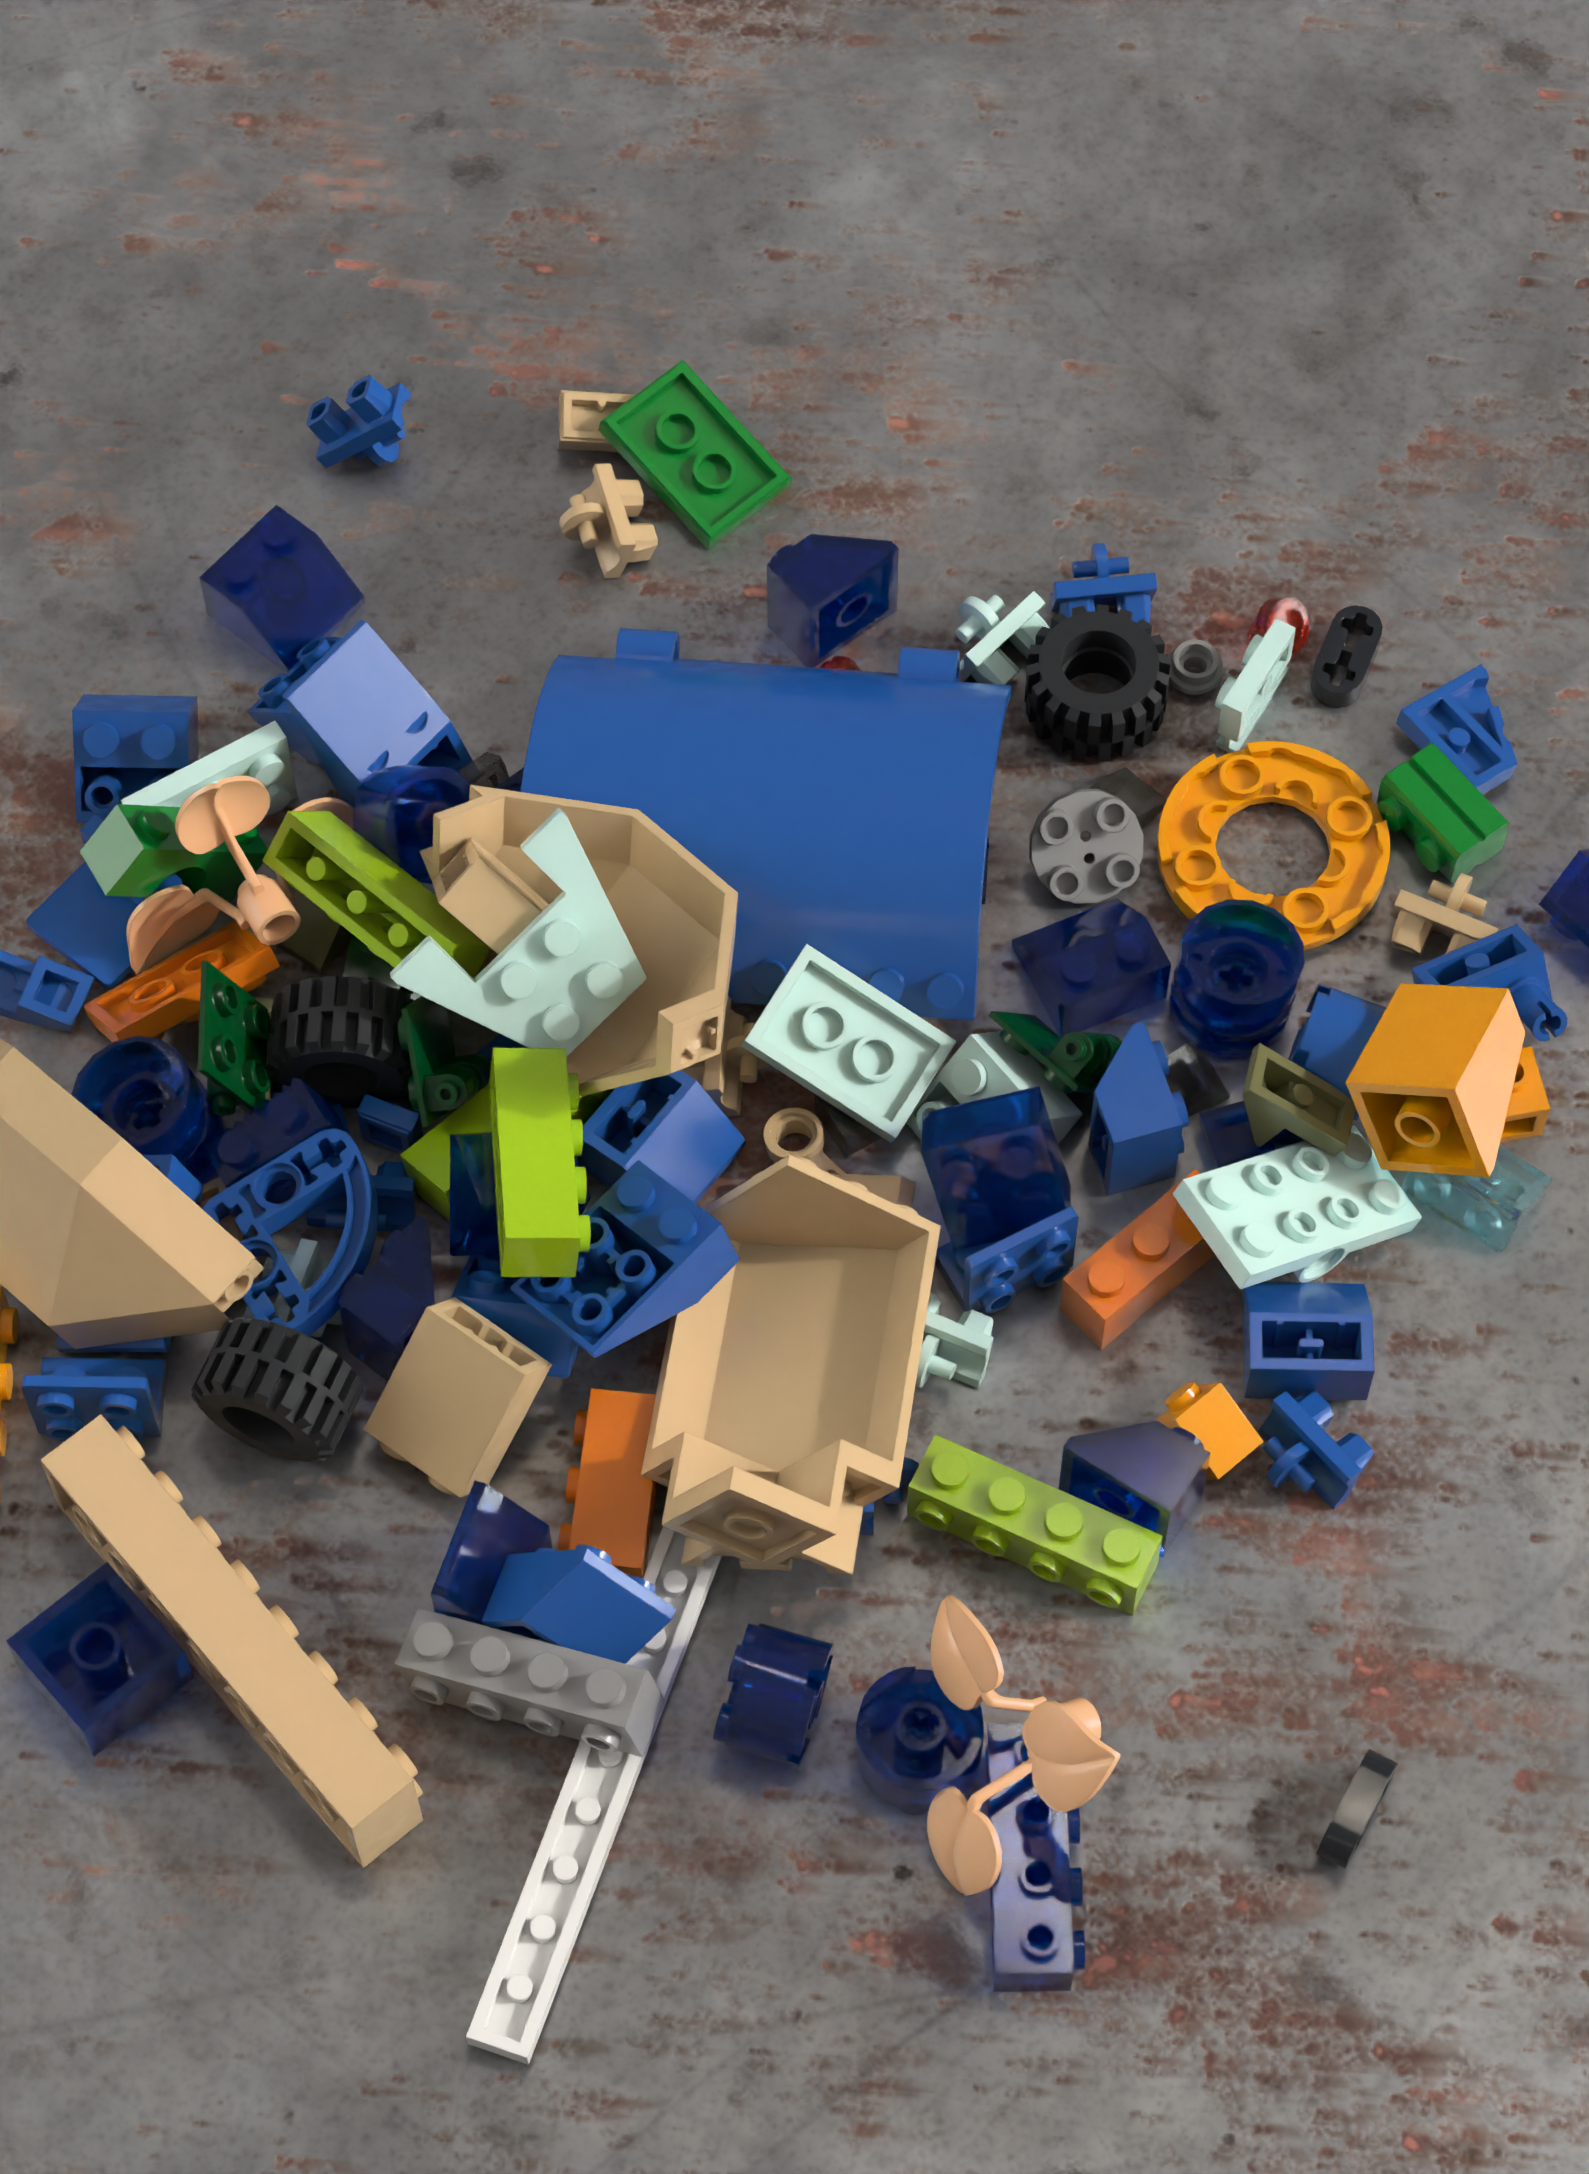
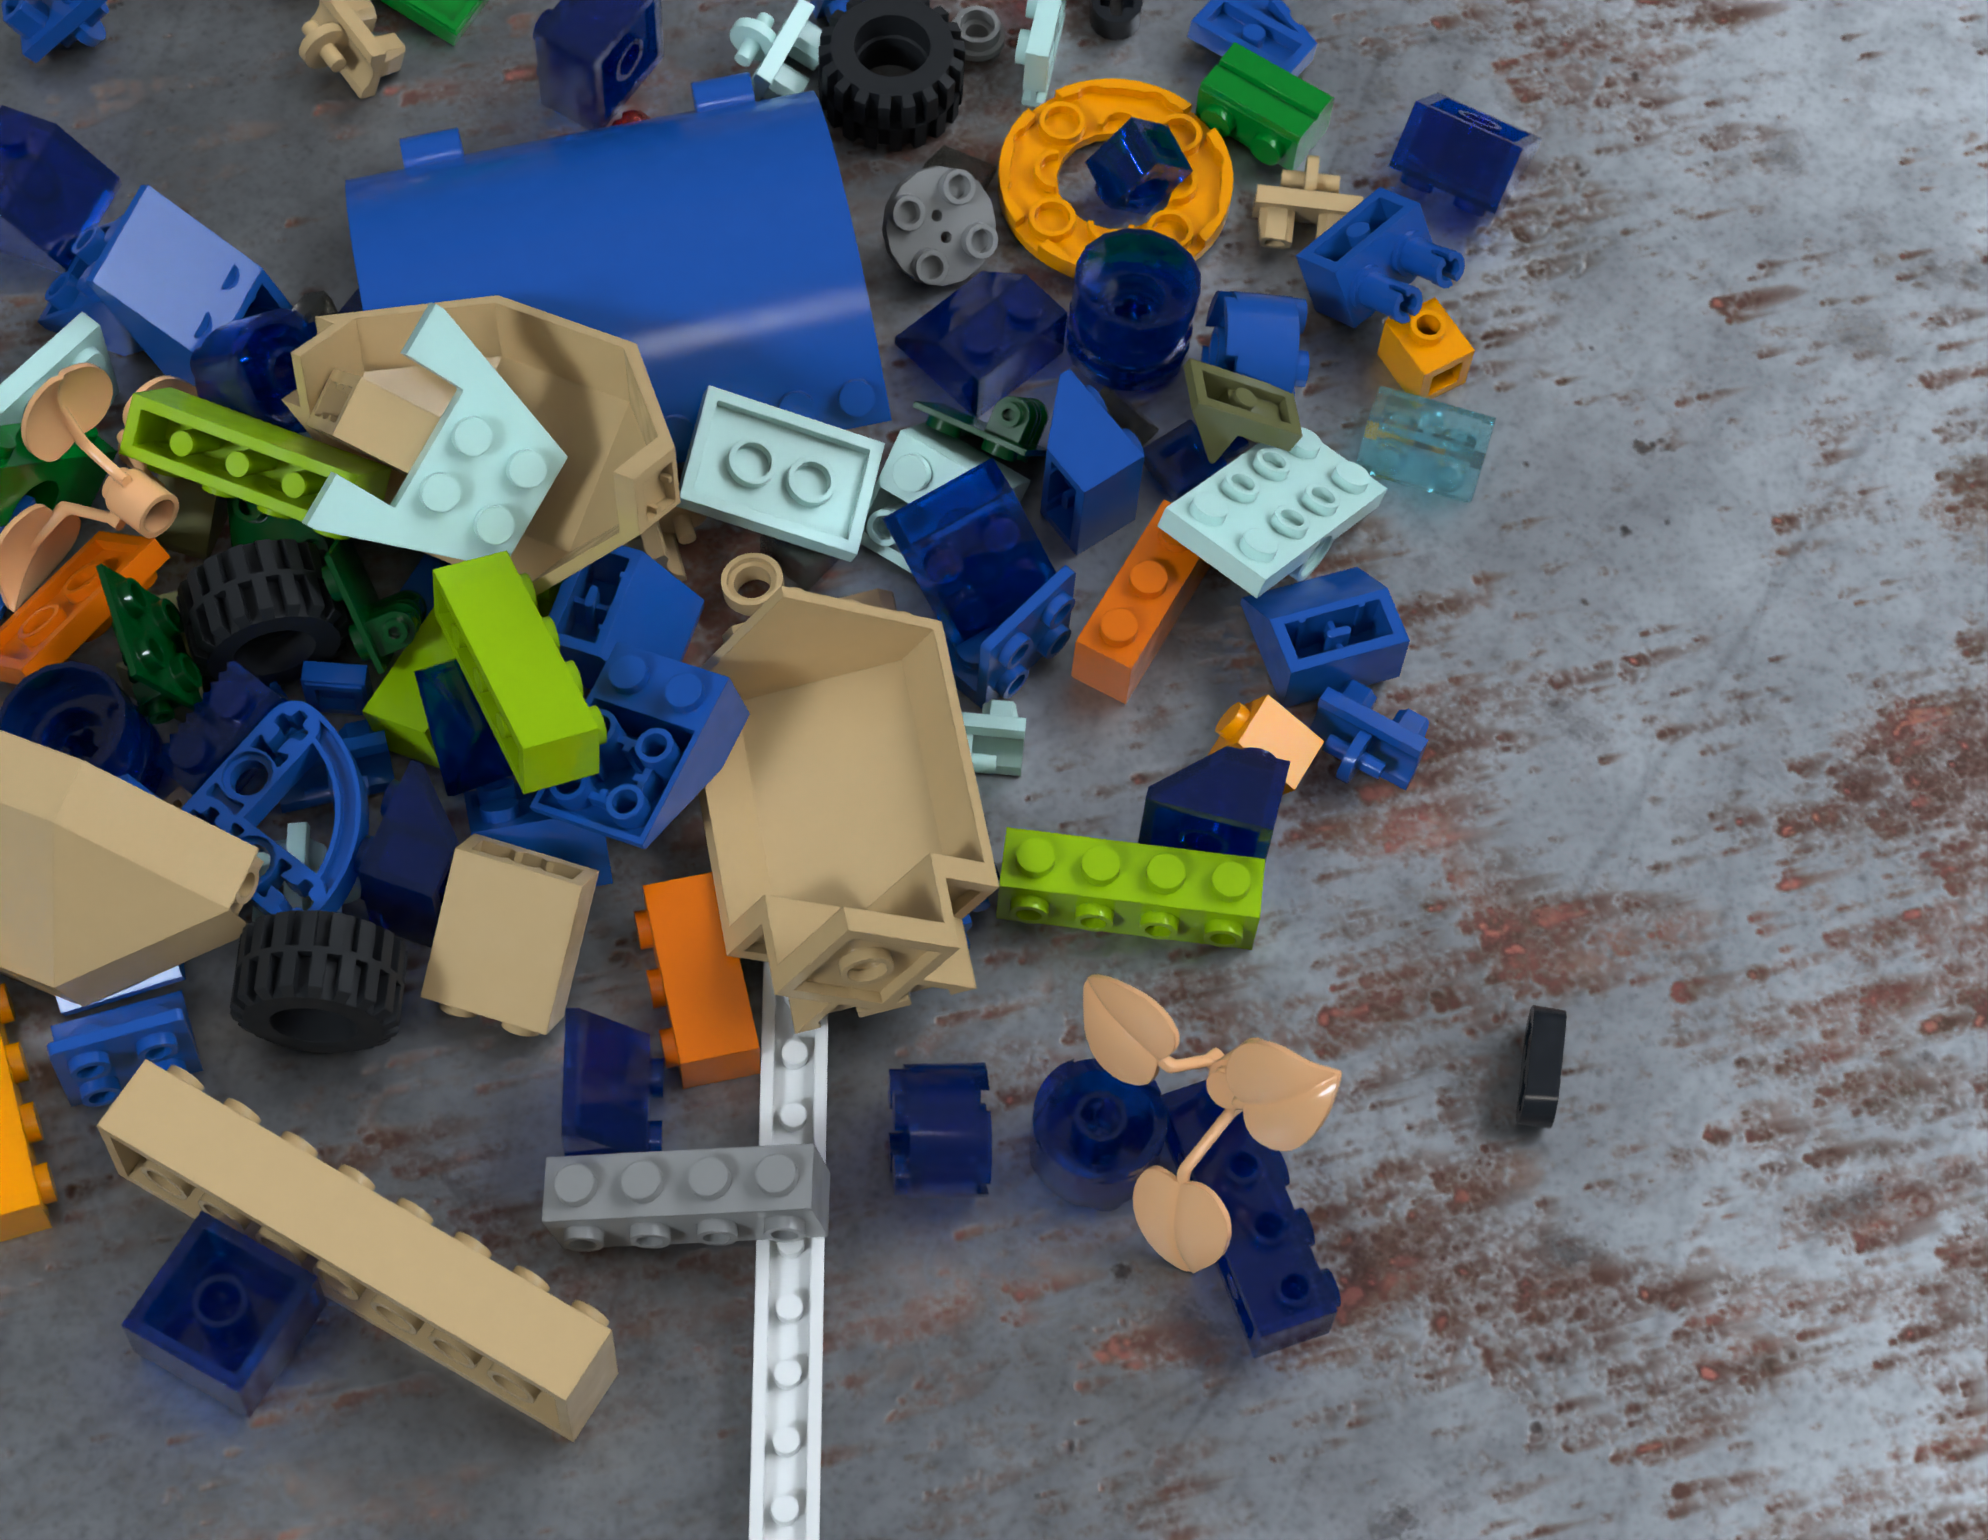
camera: 25 degrees left, 0 degrees up
blue slope [481,1545,676,1664] -> none
light orange slope [1345,983,1525,1177] -> none
none -> clear blue brick [1085,117,1193,215]

